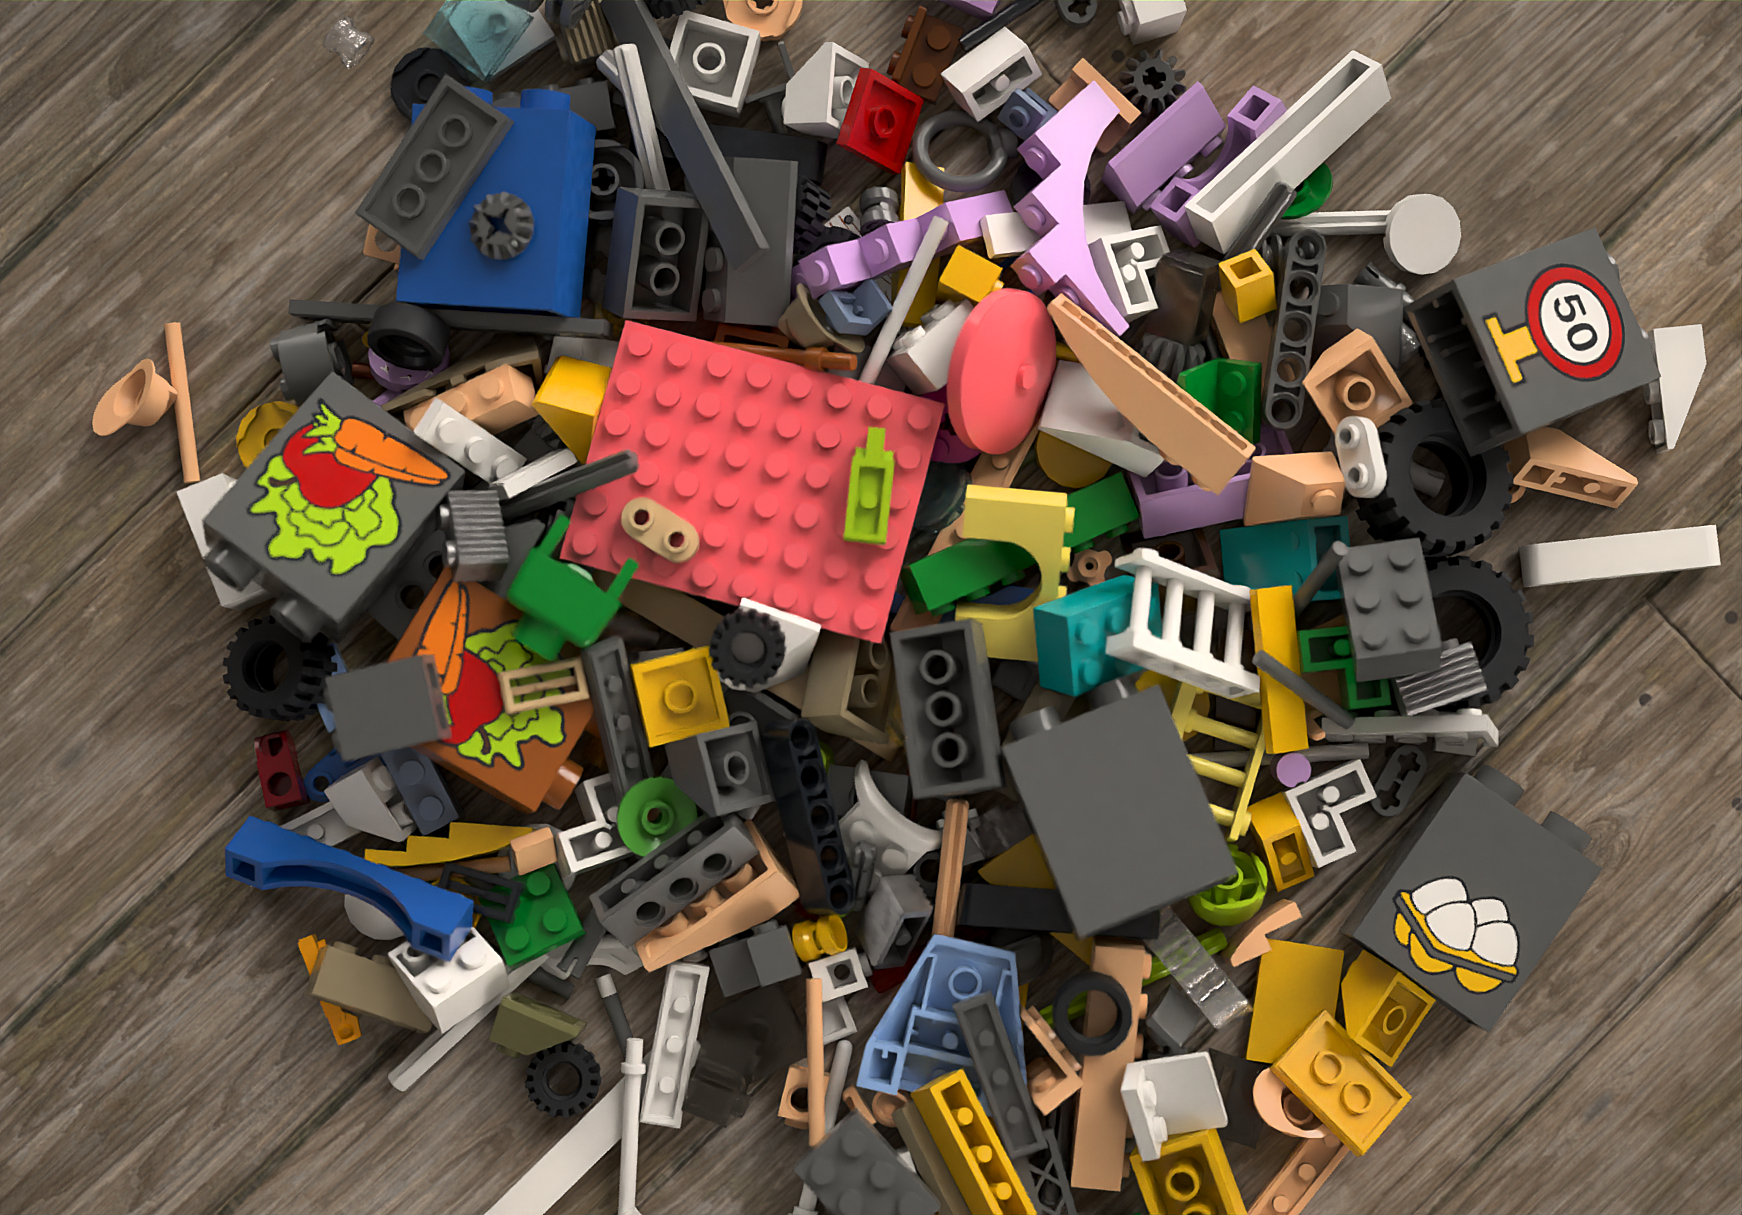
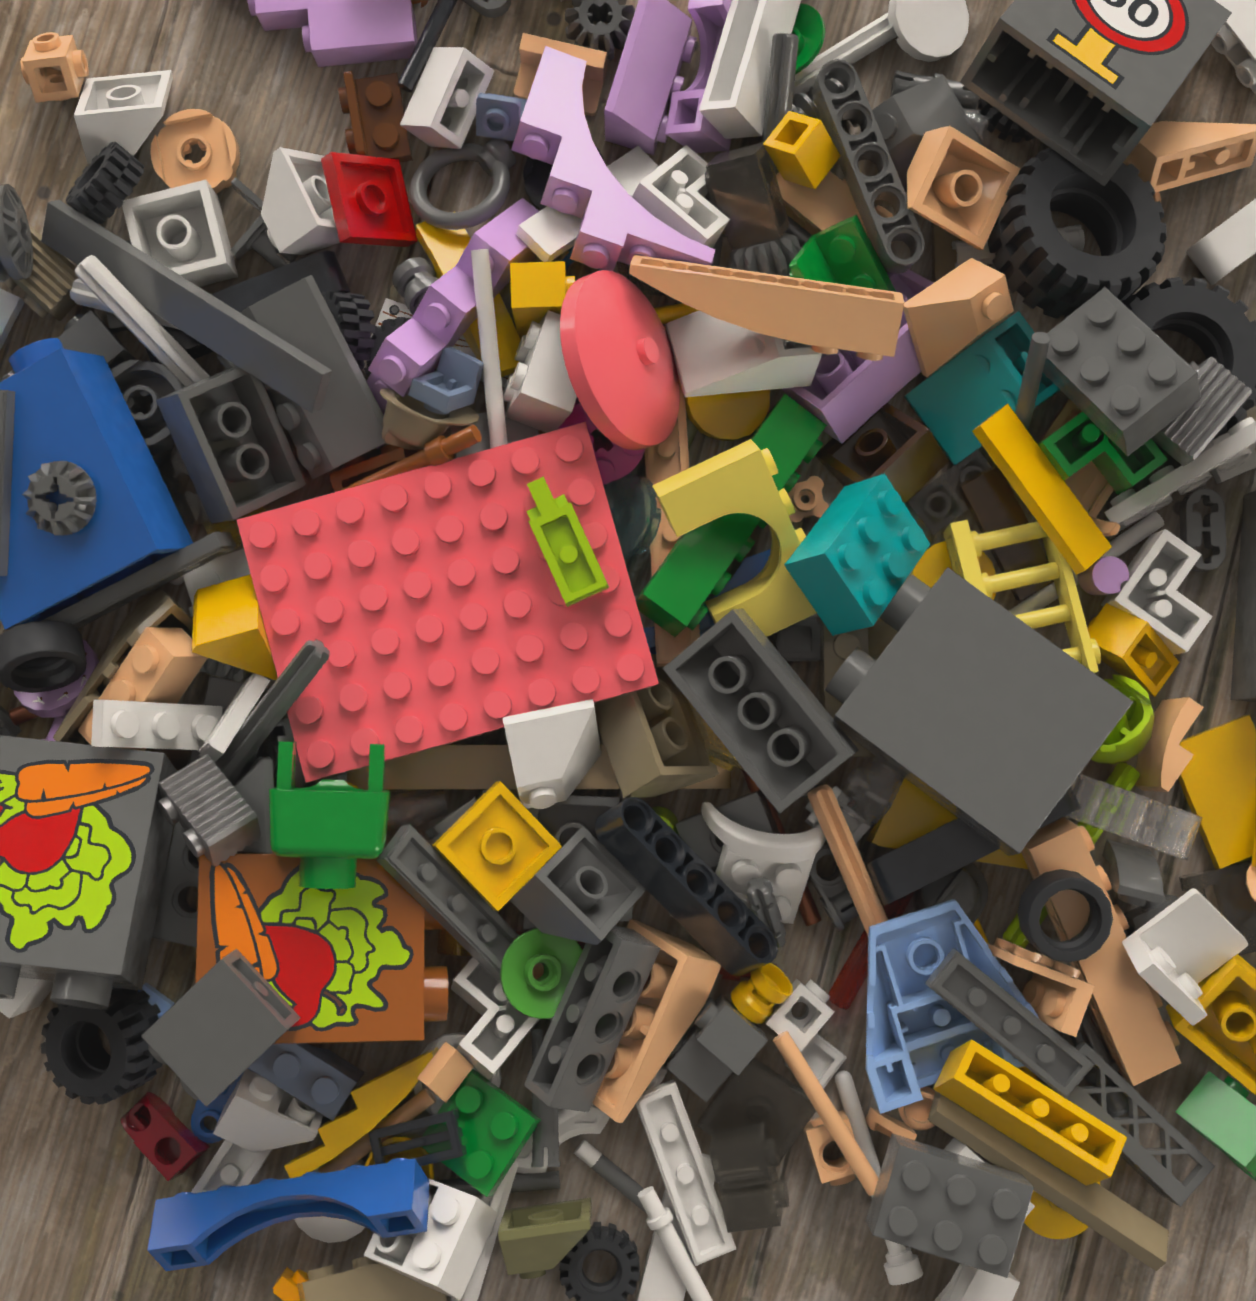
camera: 30 degrees left, 0 degrees up
tan tile [497,657,589,715] -> none
tan plate [621,497,700,563] -> none
black tyre [709,608,787,688] -> none
flat silver brick [854,874,934,969] -> none
white fence [1106,549,1260,699] -> none
dark grey bar [1252,650,1355,730] -> none
white plate [1335,416,1386,498] -> none

